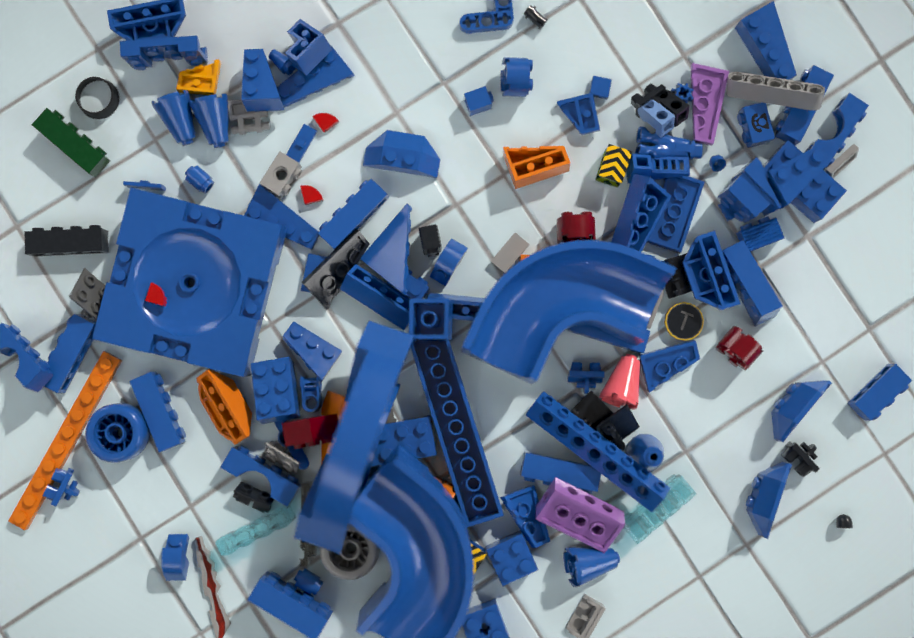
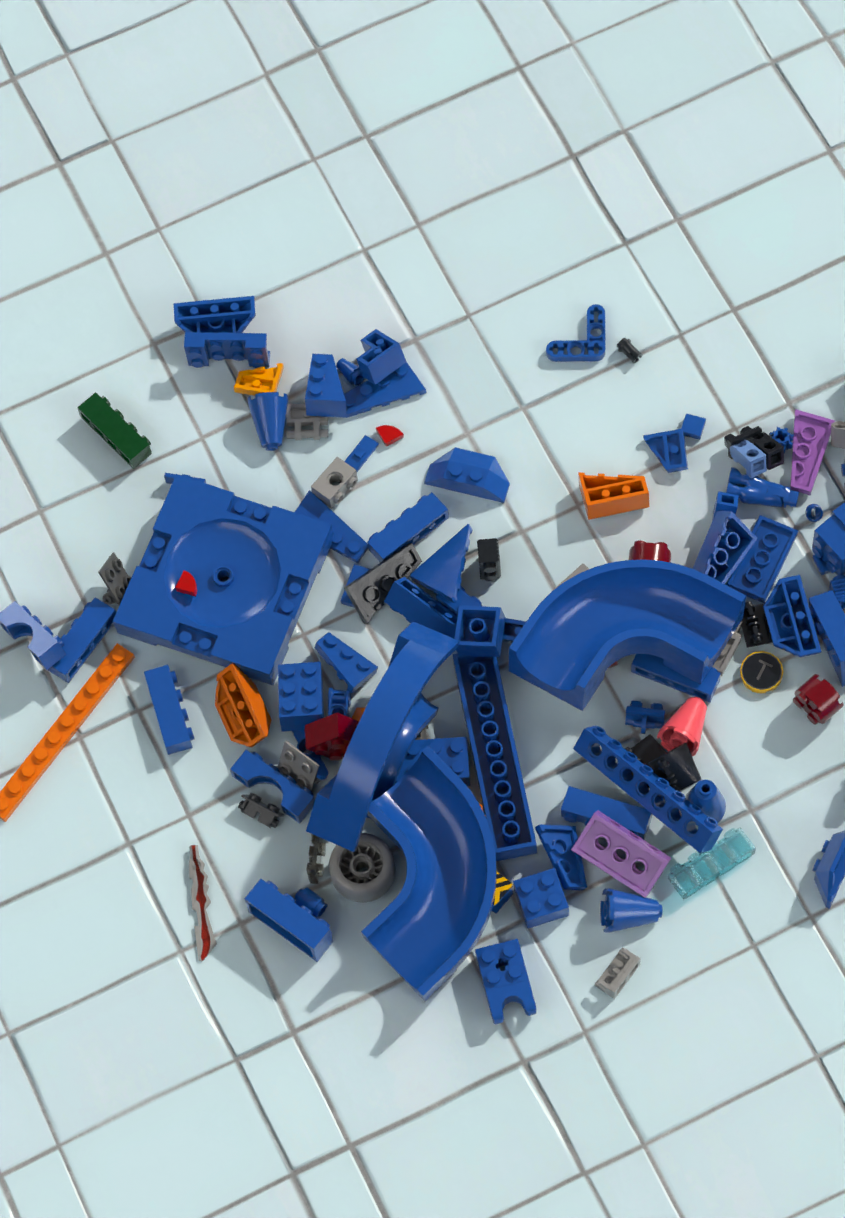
camera: 10 degrees right, 20 degrees down
black brick [24,225,109,257] -> none
blue hips [42,468,80,506] -> none
black tyre [75,77,120,119] -> none
blue wheel [85,403,150,463] -> none
blue cone [151,90,196,146] -> none
blue brick [162,534,189,581] -> none
blue brick [185,165,214,193] -> none
clear light blue brick [215,505,296,556] -> none
red tile [300,185,324,205] -> none
blue brick [429,239,468,286] -> none
blue brick [464,86,494,116] -> none
blue brick [500,57,533,97] -> none
piece [595,144,633,187] -> none
blue wing [639,340,700,393] -> none
blue slope [650,157,690,180] -> none

